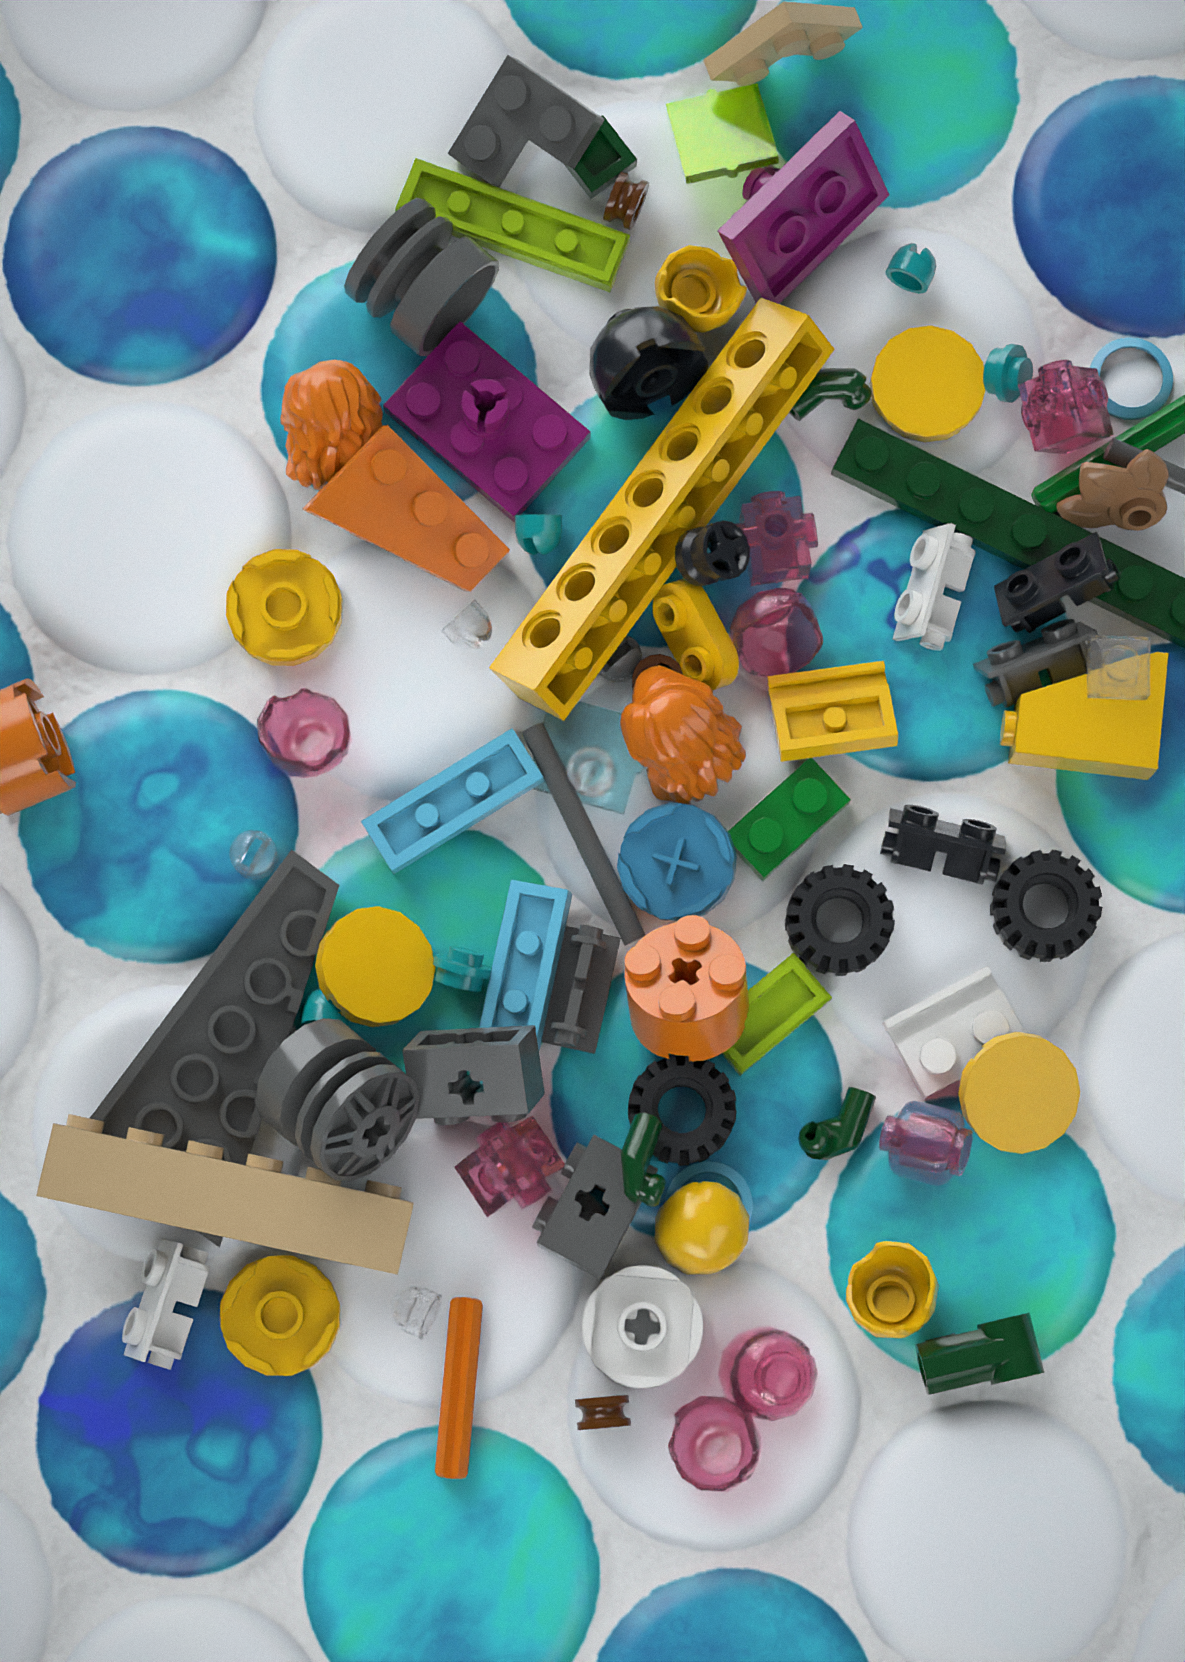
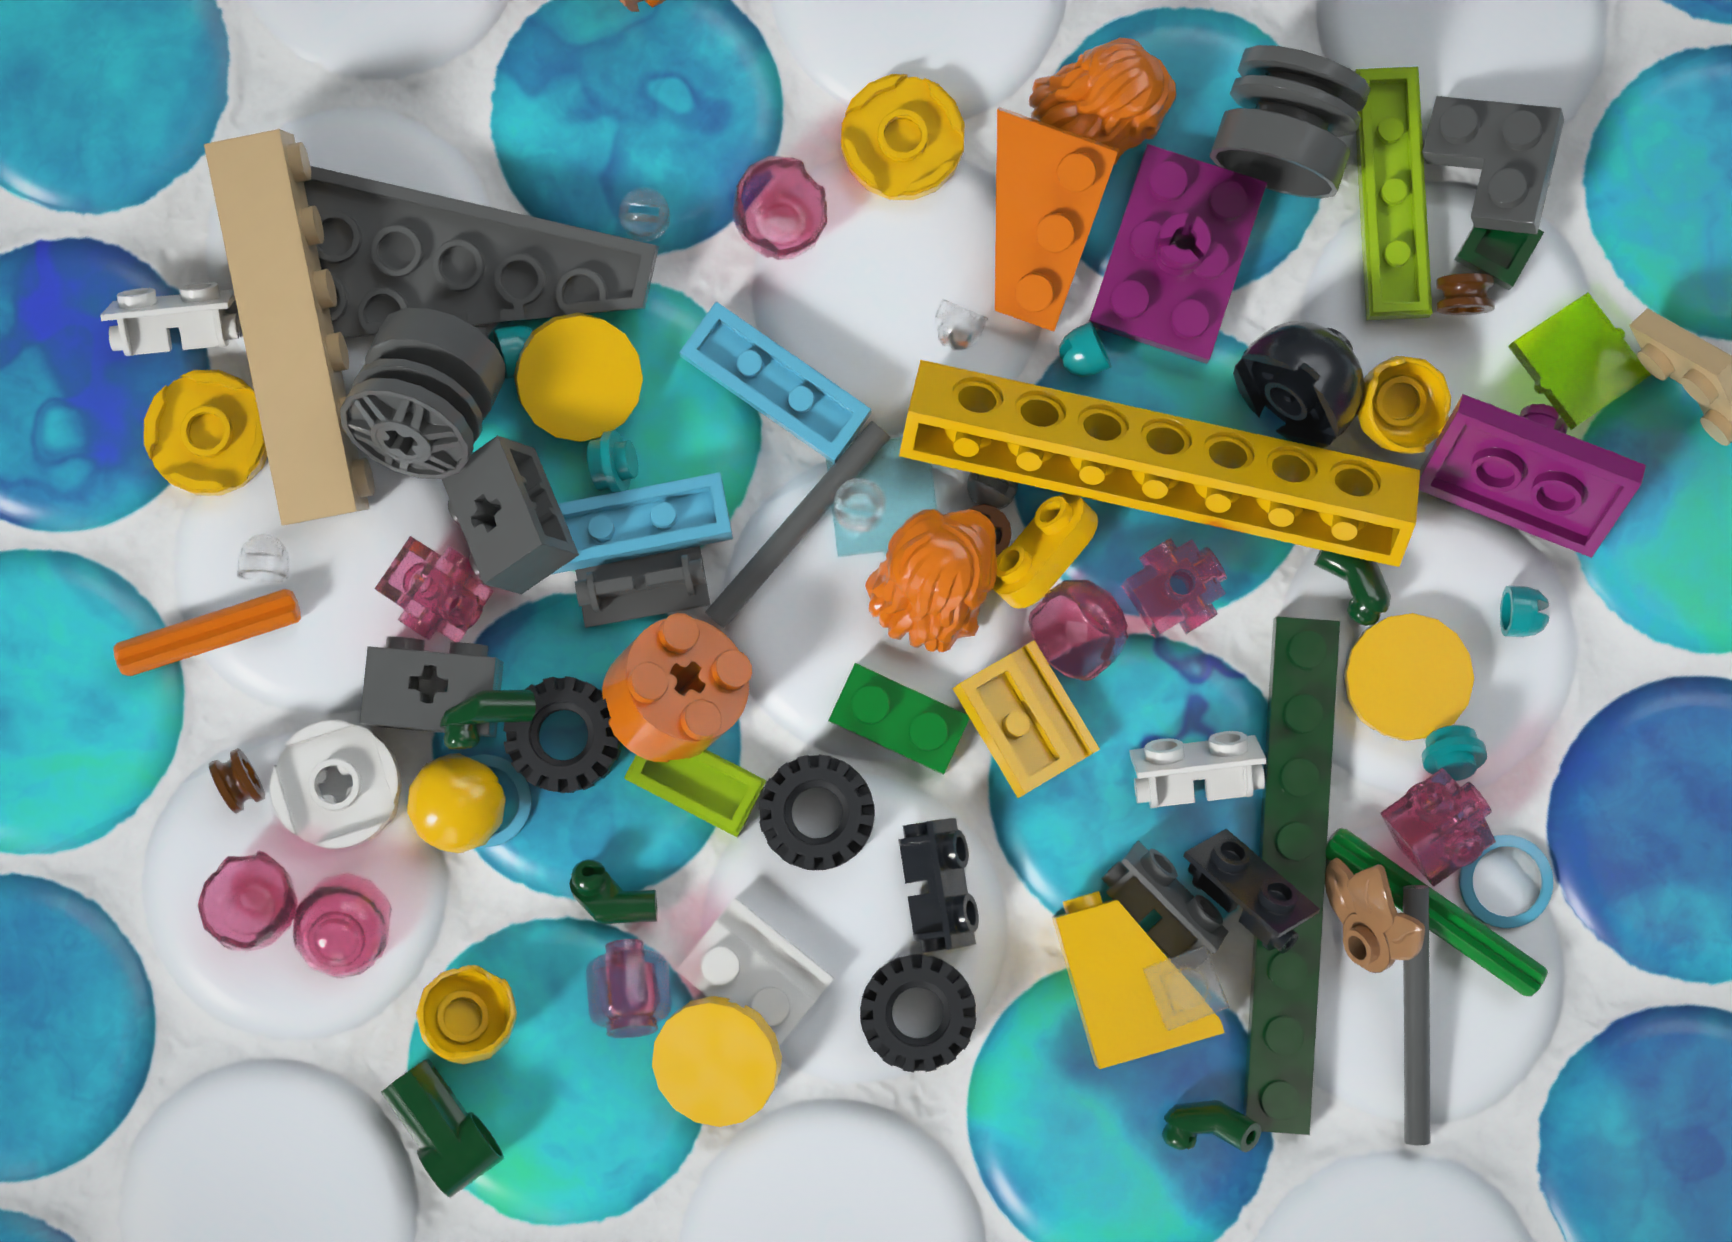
camera: 70 degrees right, 5 degrees up
dark azure tile [617,802,737,921] -> none
black wheel [675,520,750,587] -> none

